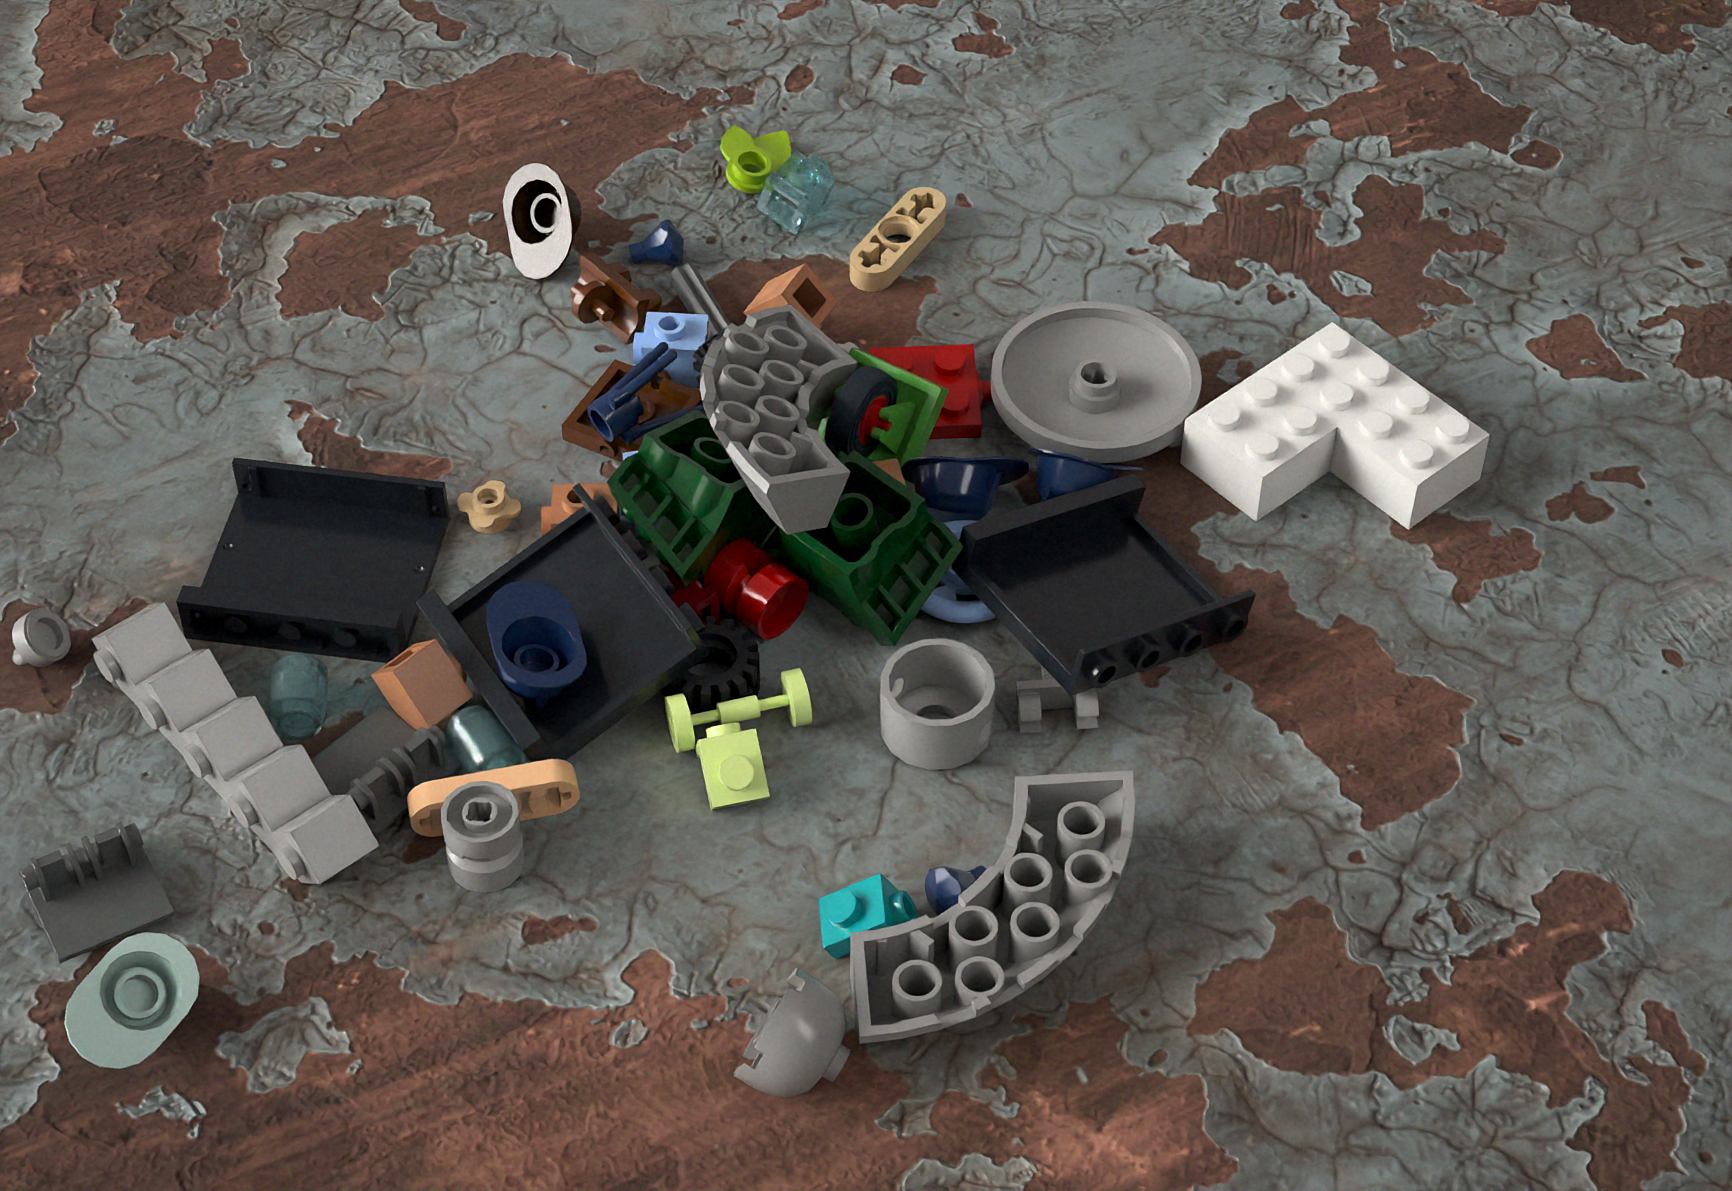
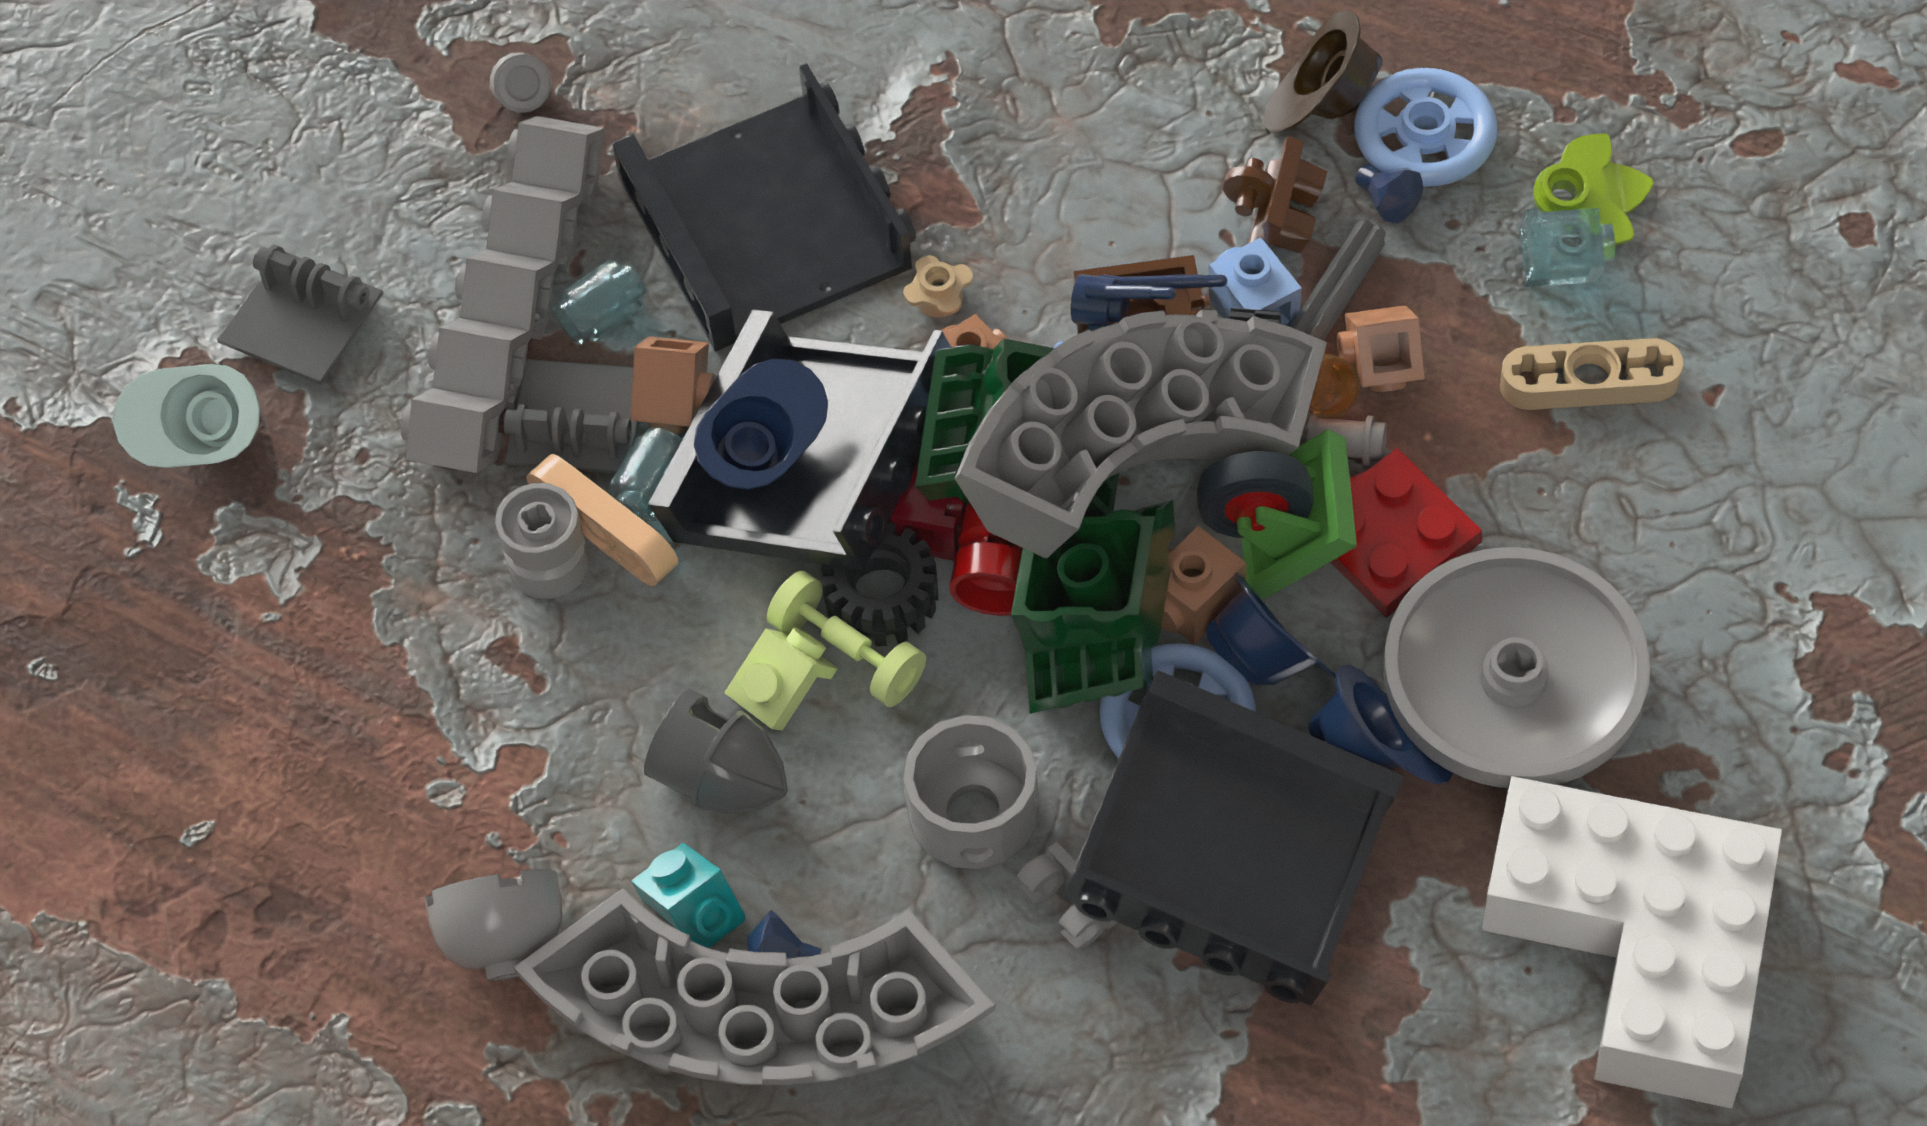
camera: 60 degrees right, 10 degrees up
none -> dark grey helmet [644,689,788,814]
none -> light blue plate [1354,68,1498,187]

